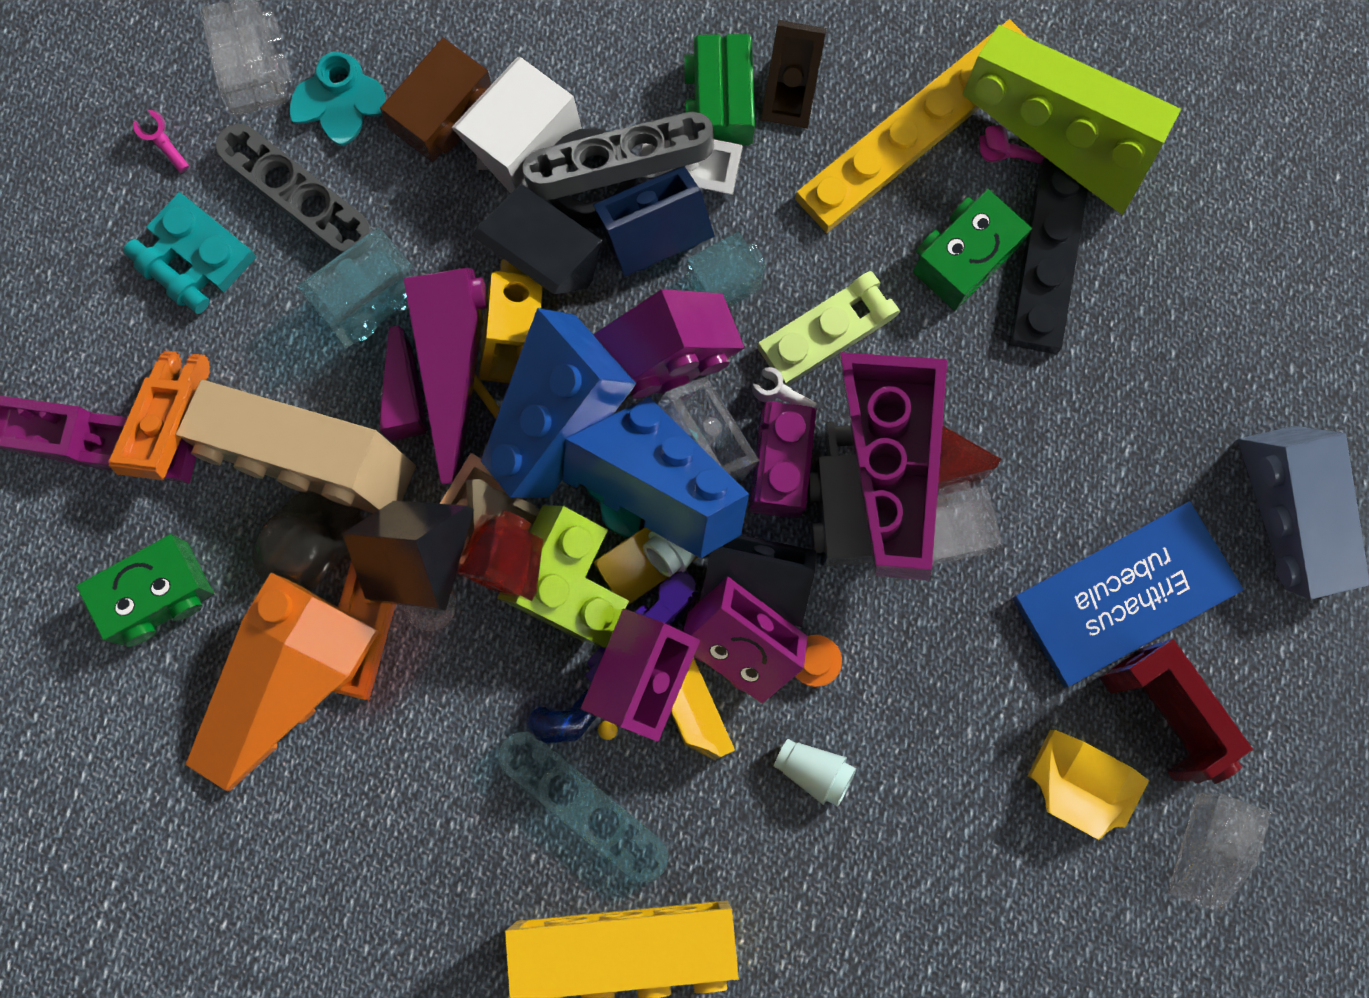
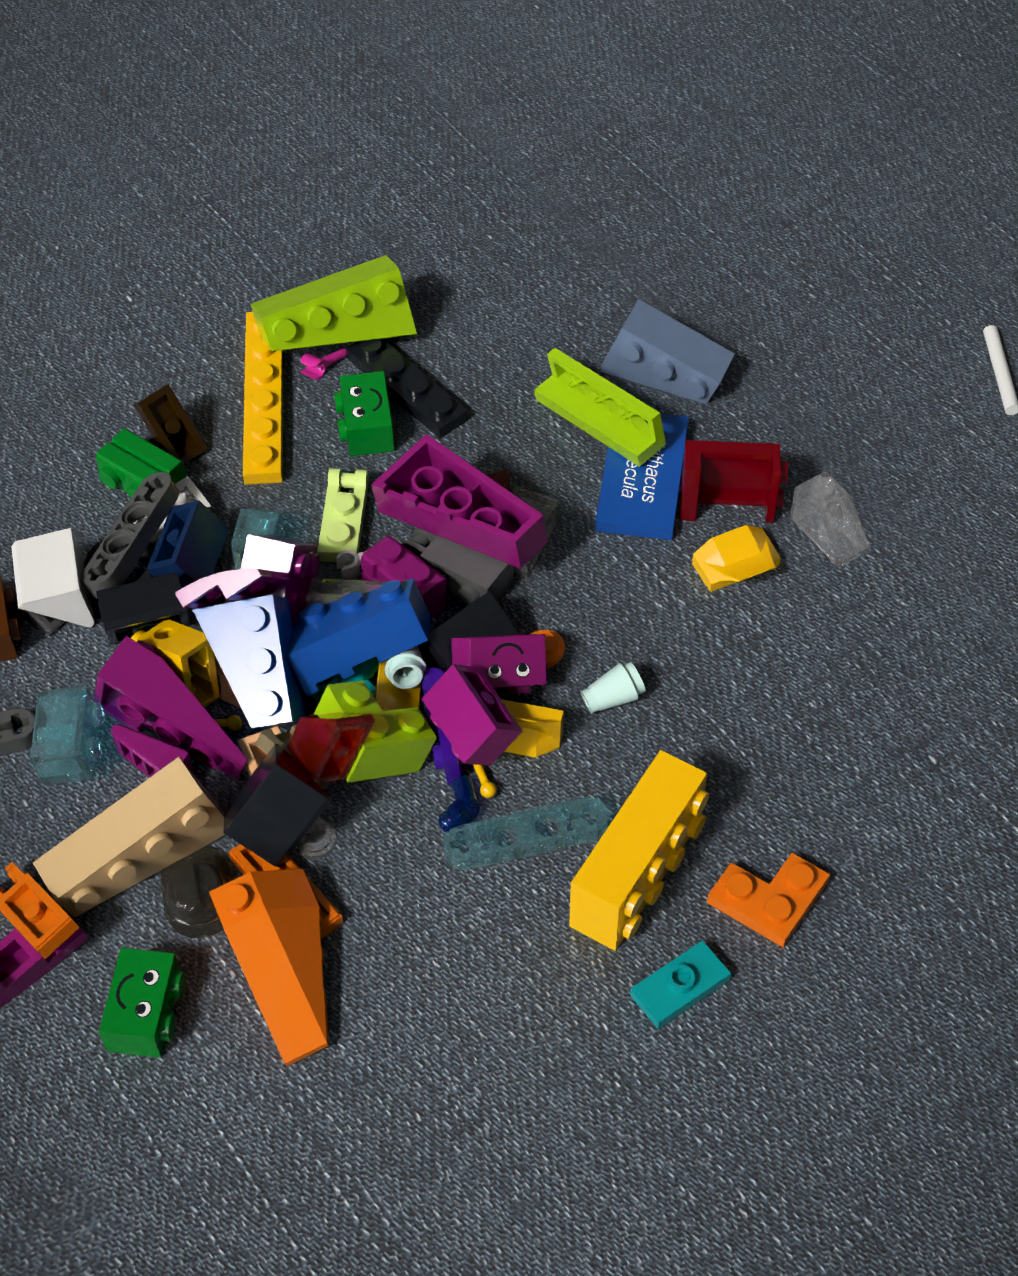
camera: 50 degrees left, 25 degrees down
none -> slope [175,569,290,609]
none -> lime fence [534,348,666,467]

